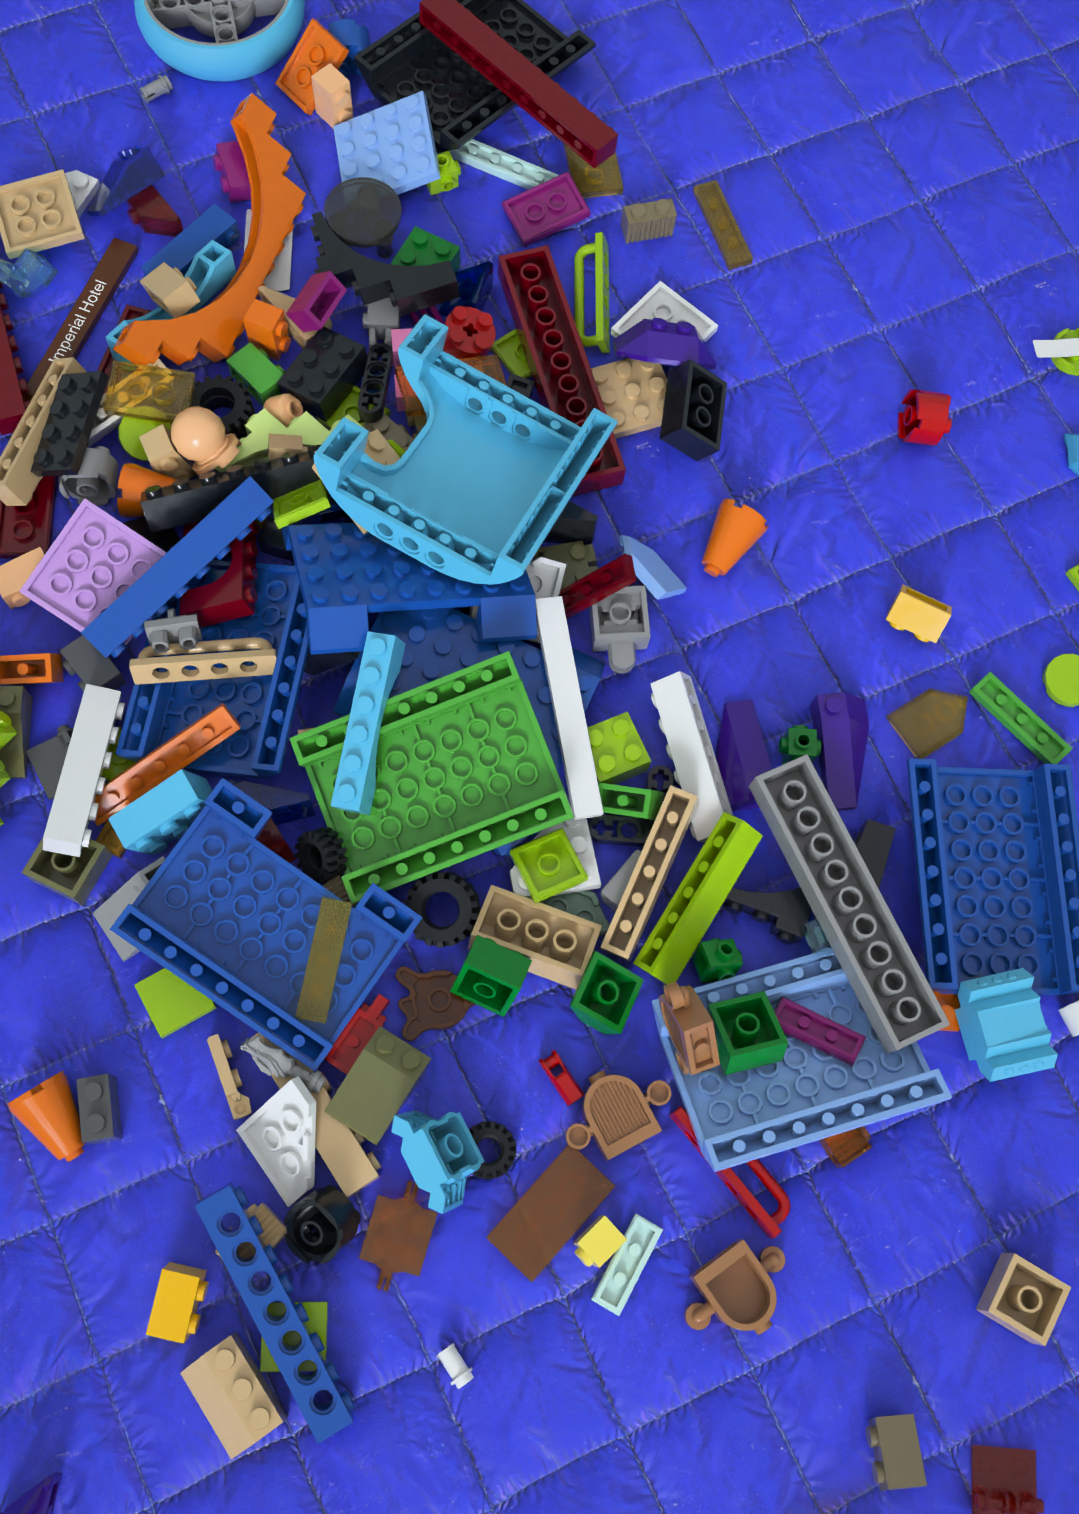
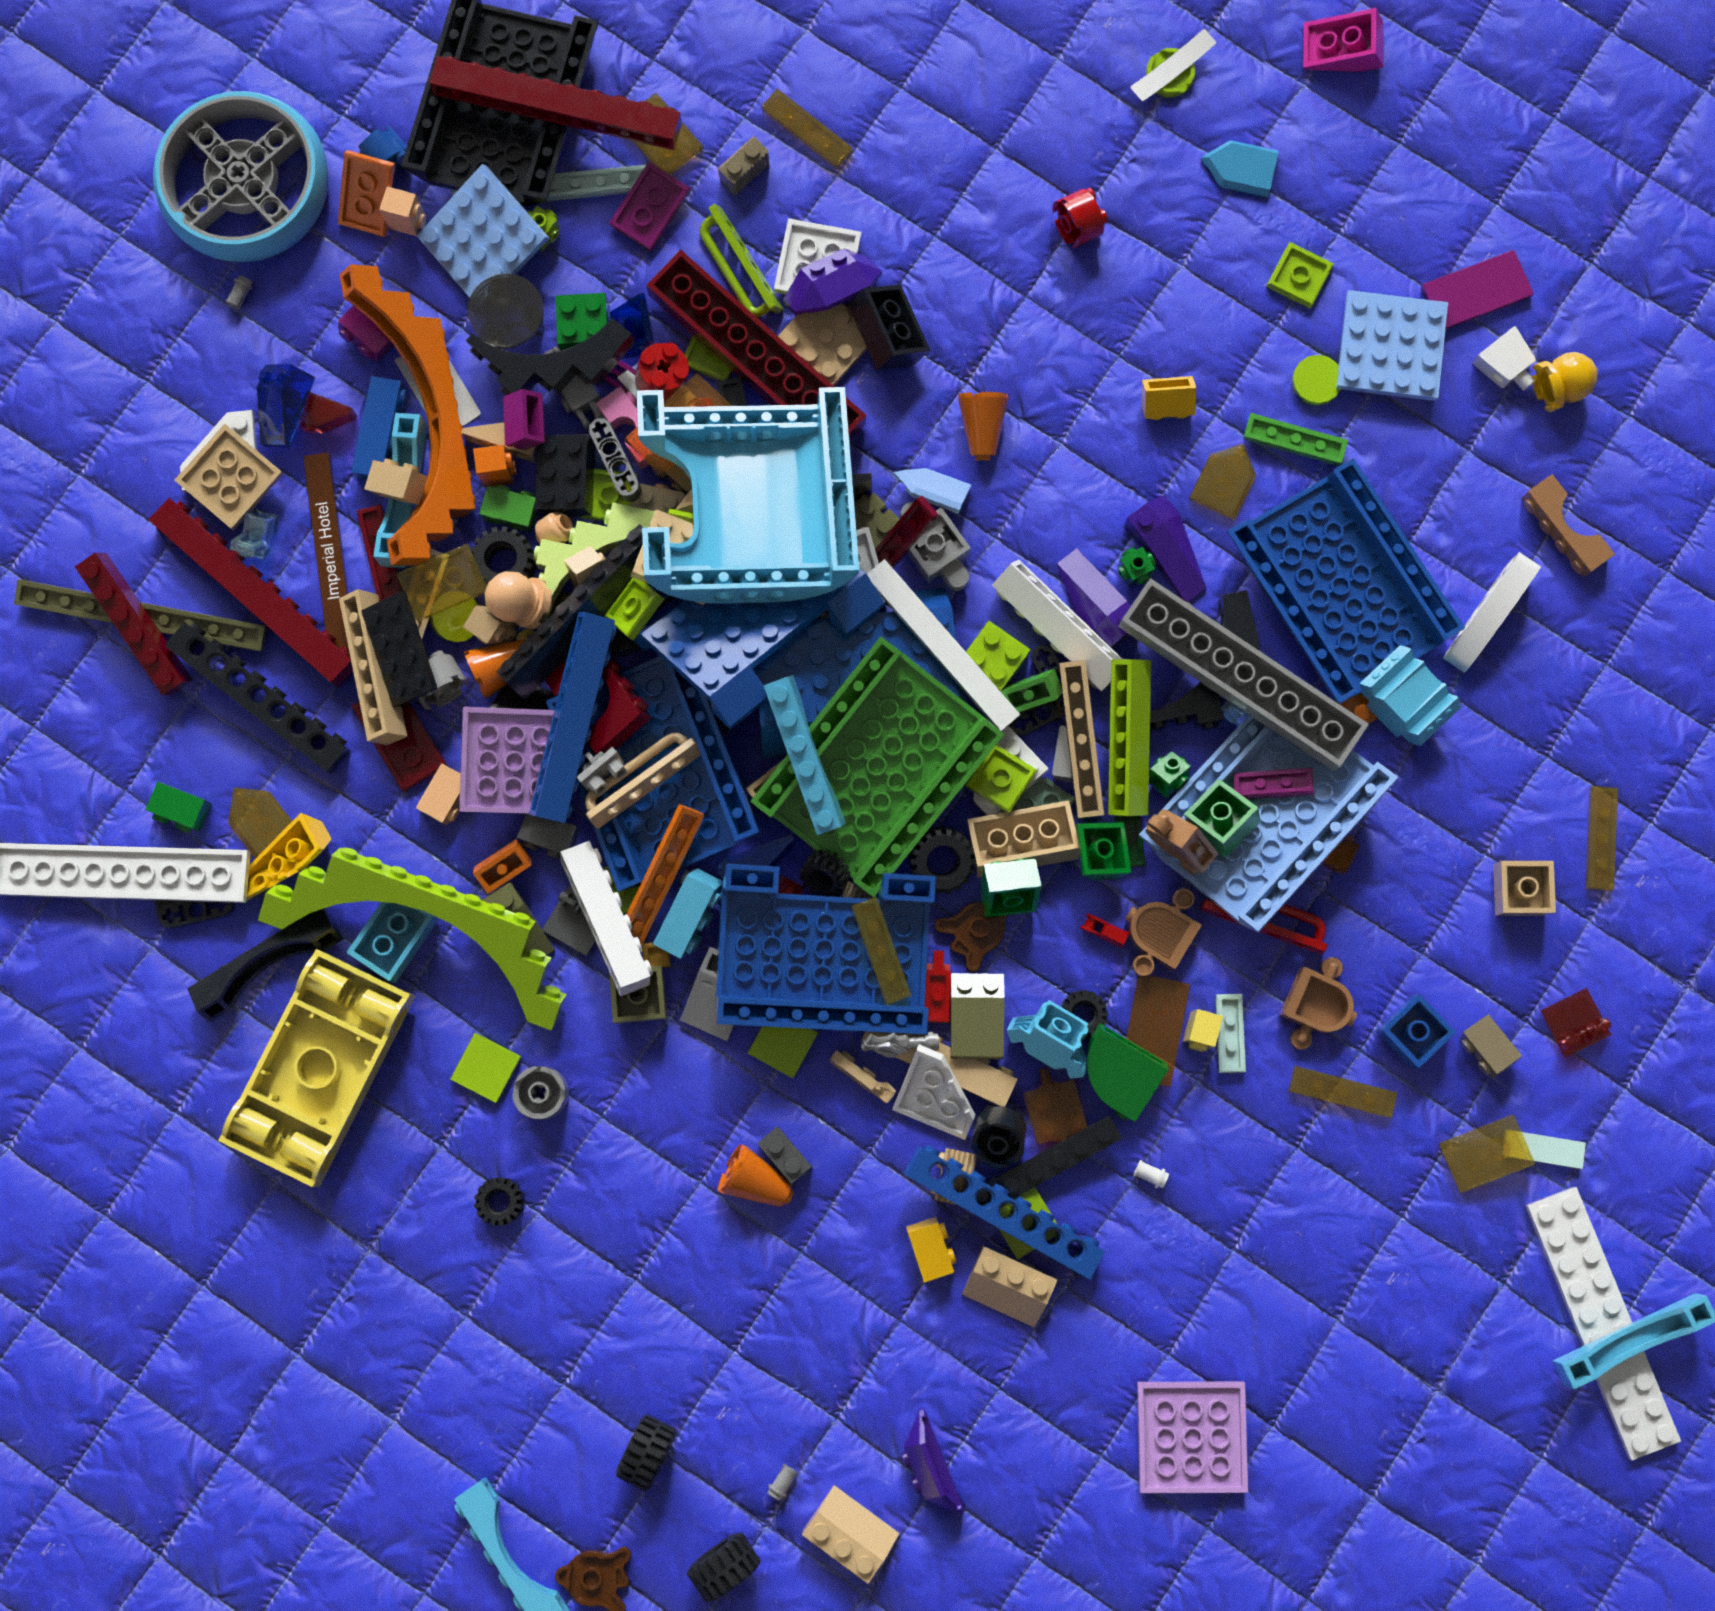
camera: 20 degrees left, 10 degrees up
none -> black plate [976,1115,1122,1204]
none -> green brick [1087,1023,1169,1122]
none -> dark green tile [1114,816,1146,868]
none -> clear yellow tile [1288,1066,1397,1118]
none -> blue brick [1375,994,1456,1069]

